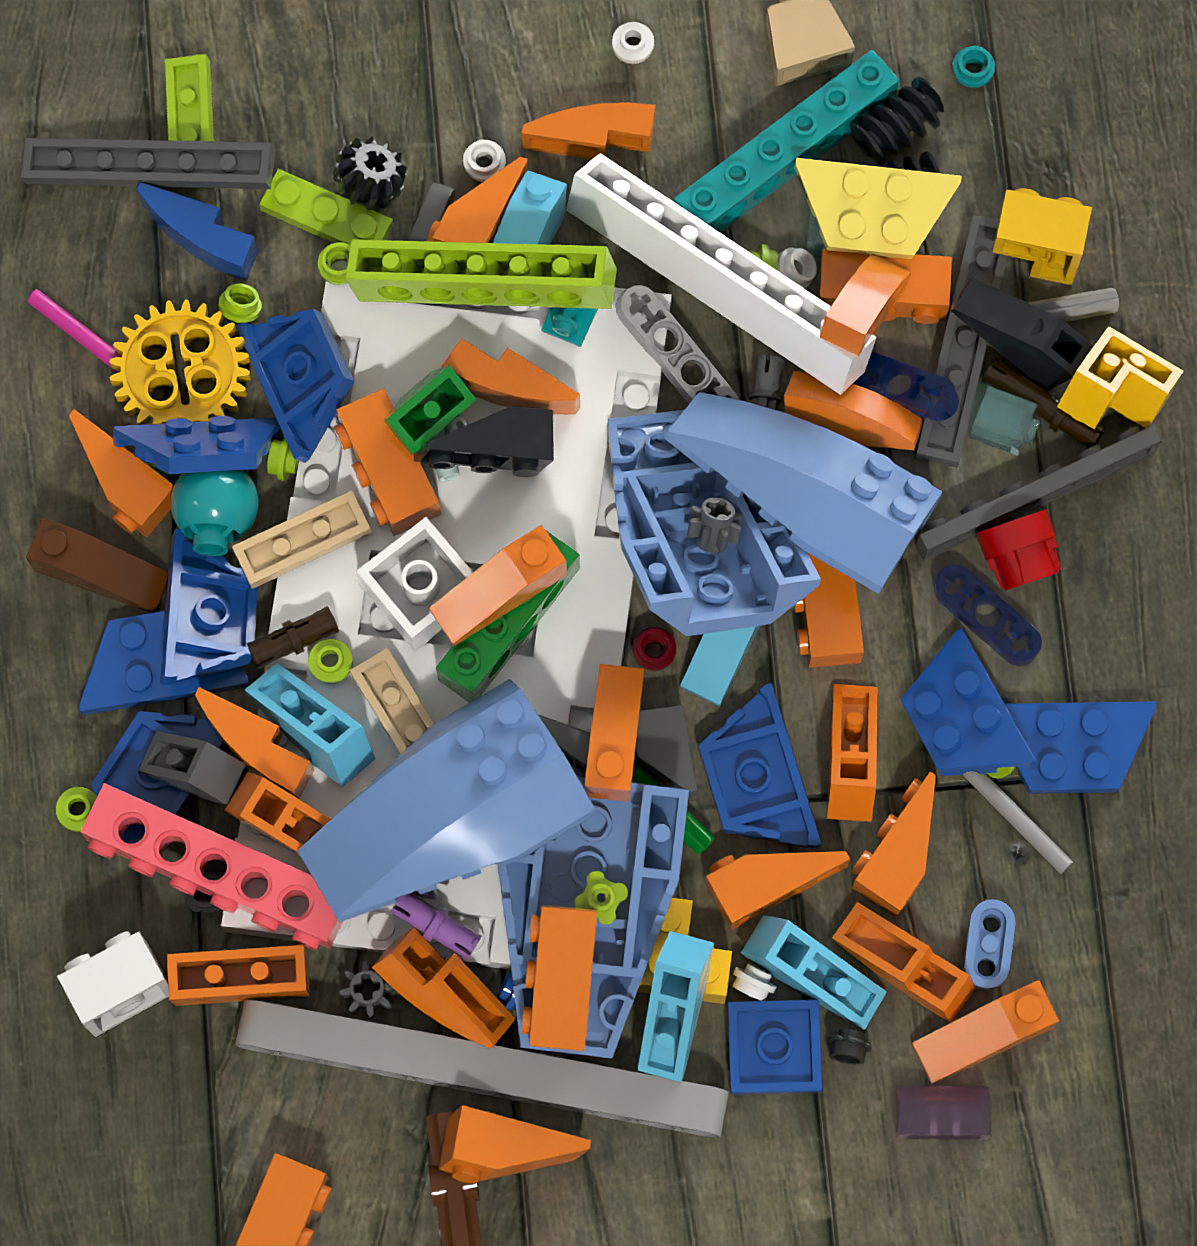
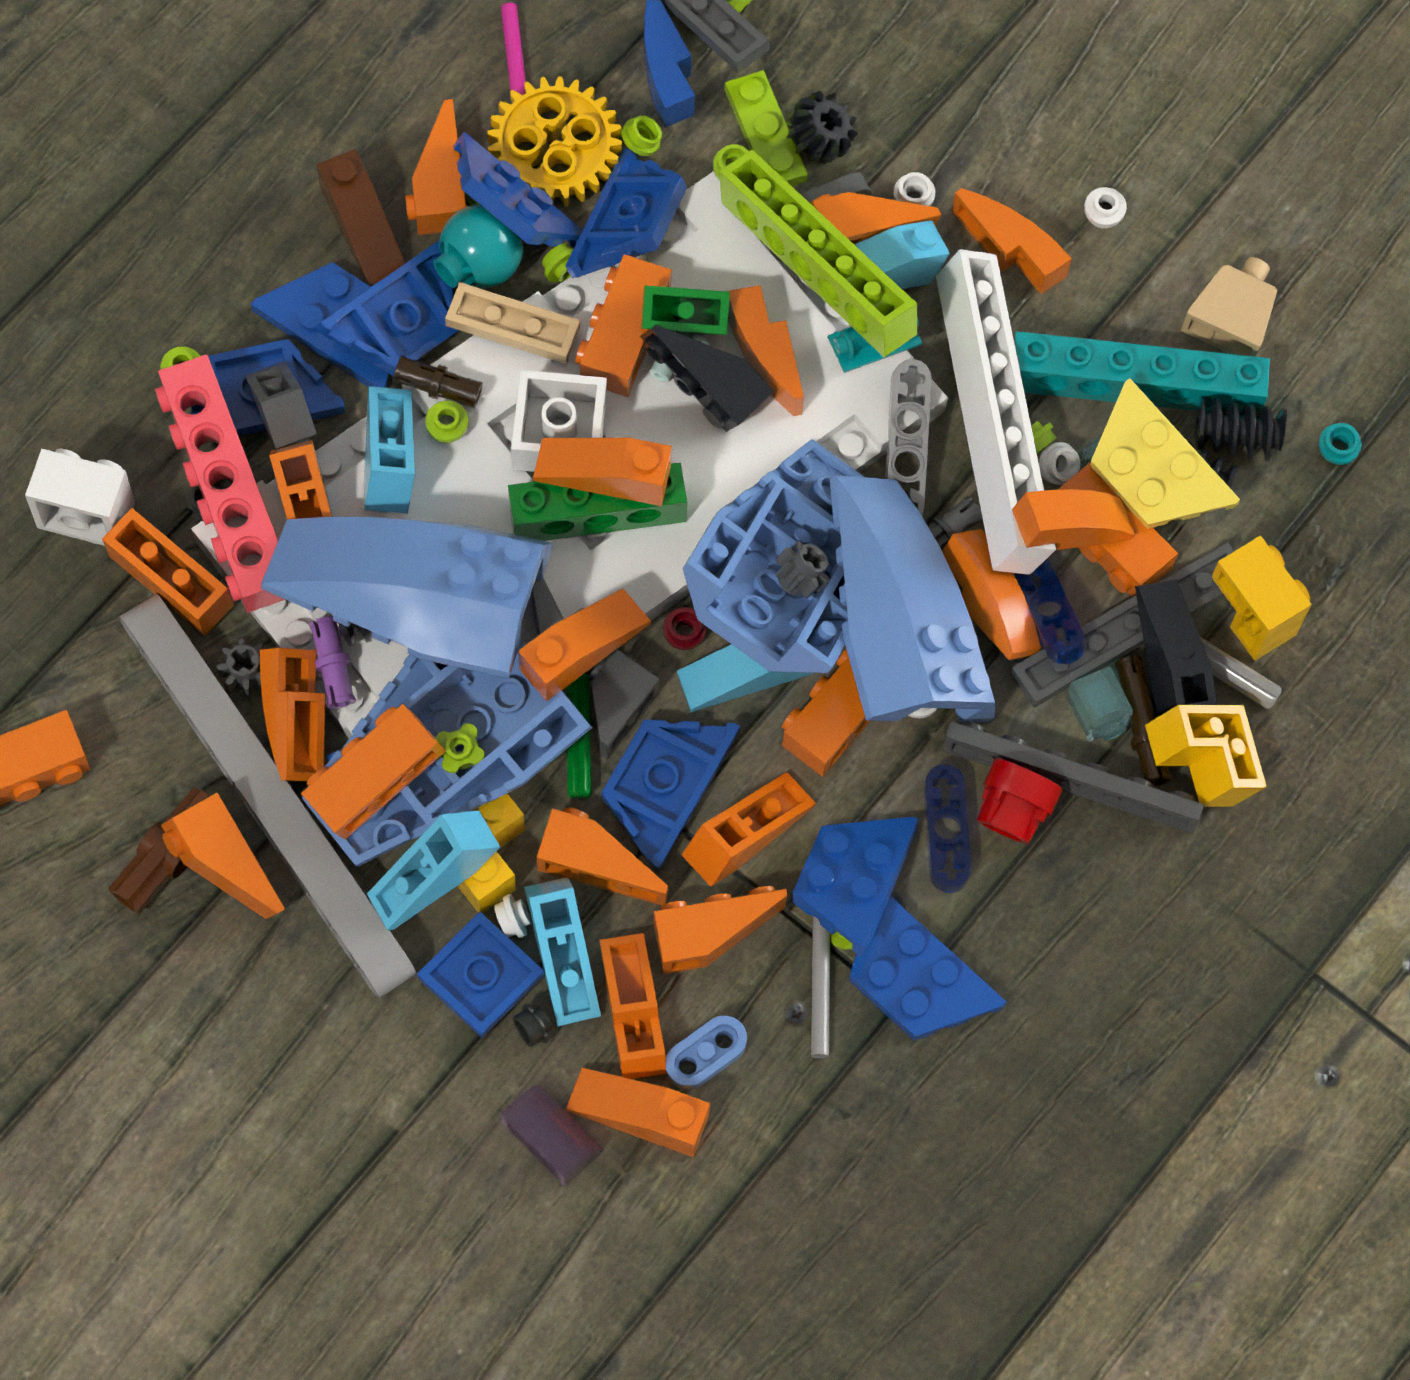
camera: 40 degrees right, 5 degrees down
orange slope [195,687,314,799] -> none
tan plate [349,647,435,755] -> none

